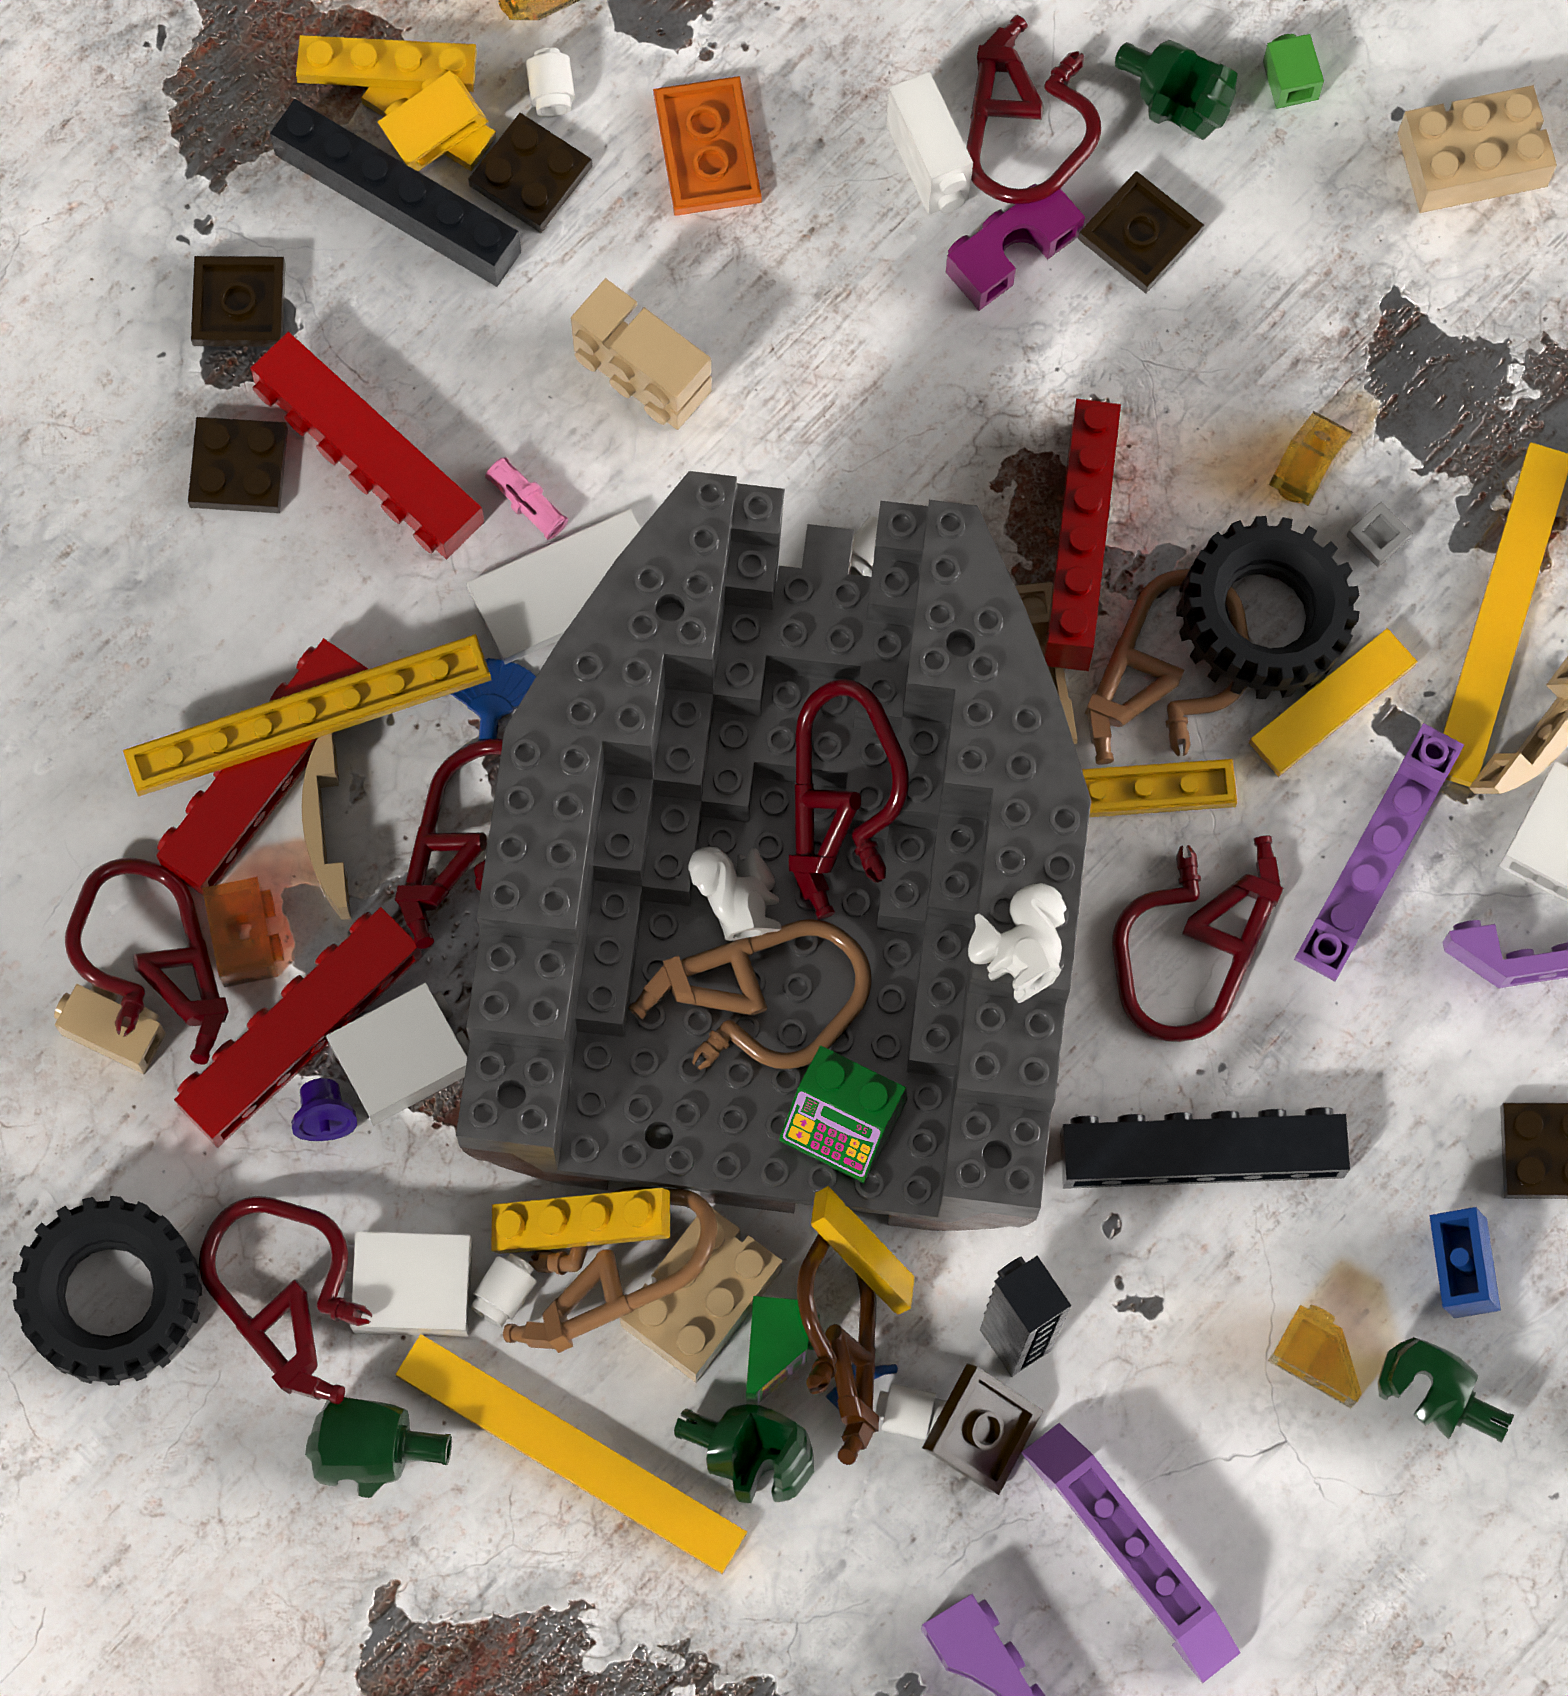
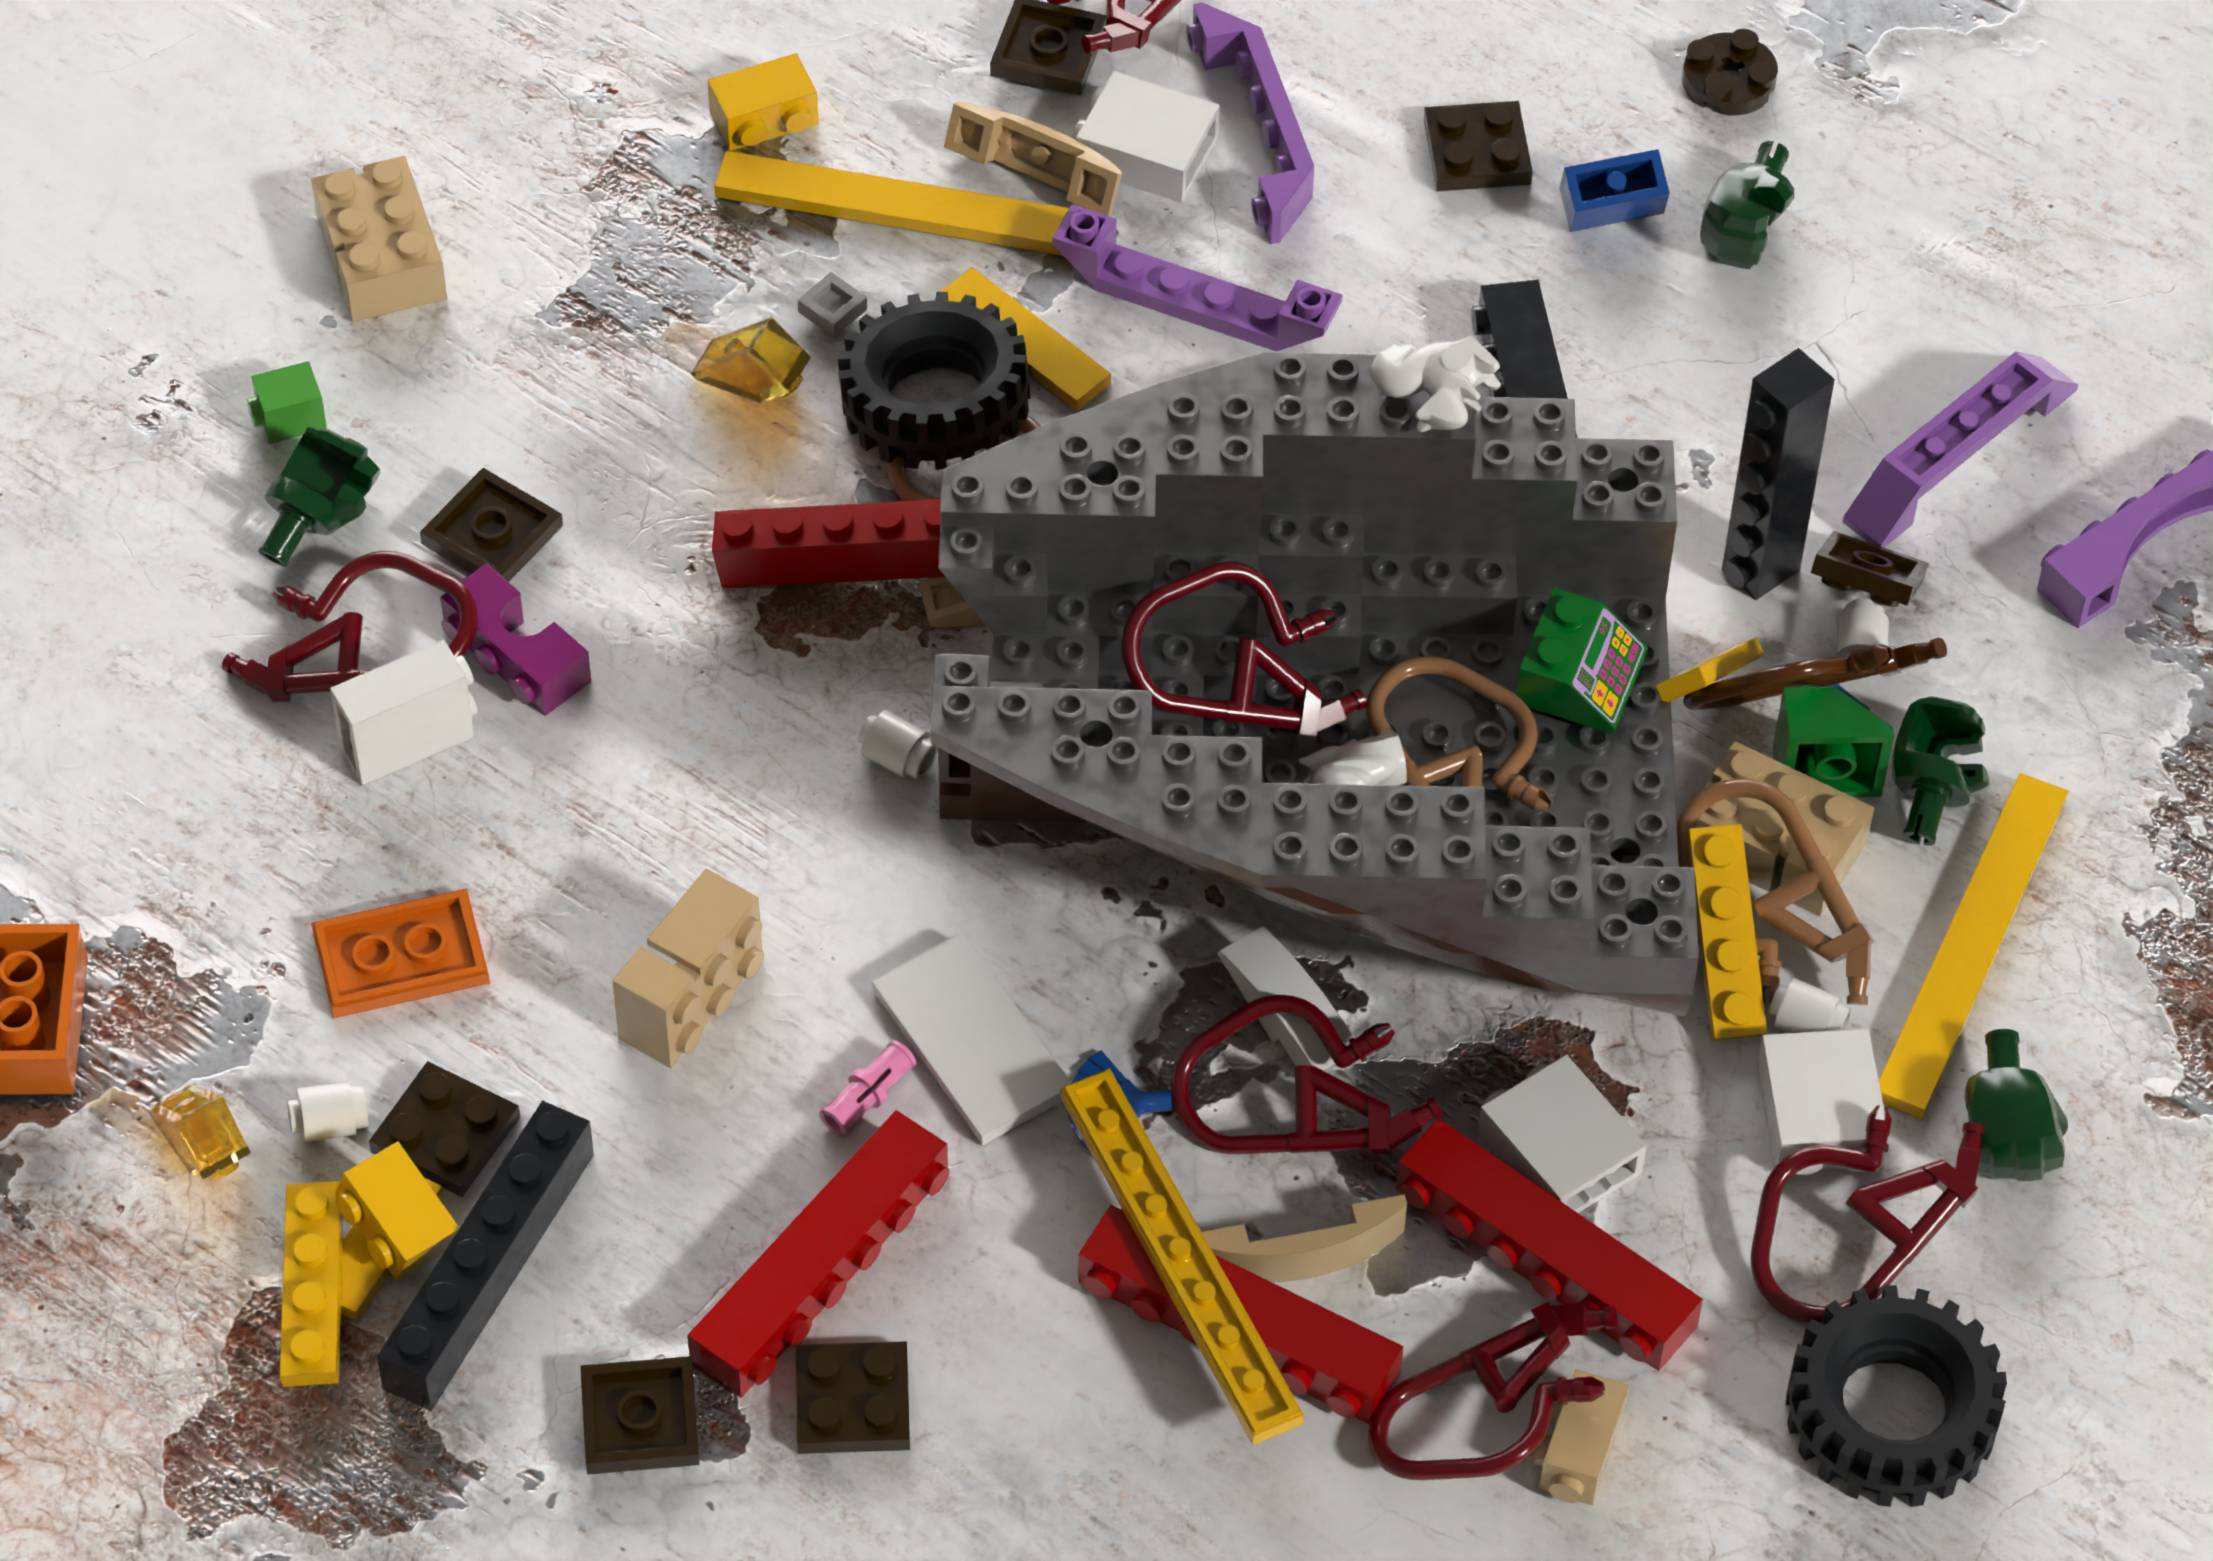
camera: 95 degrees left, 20 degrees down
clear orange brick [202,877,285,988] -> none
dark purple piece [291,1078,357,1141] -> none
clear yellow slope [1268,1305,1362,1409] -> none

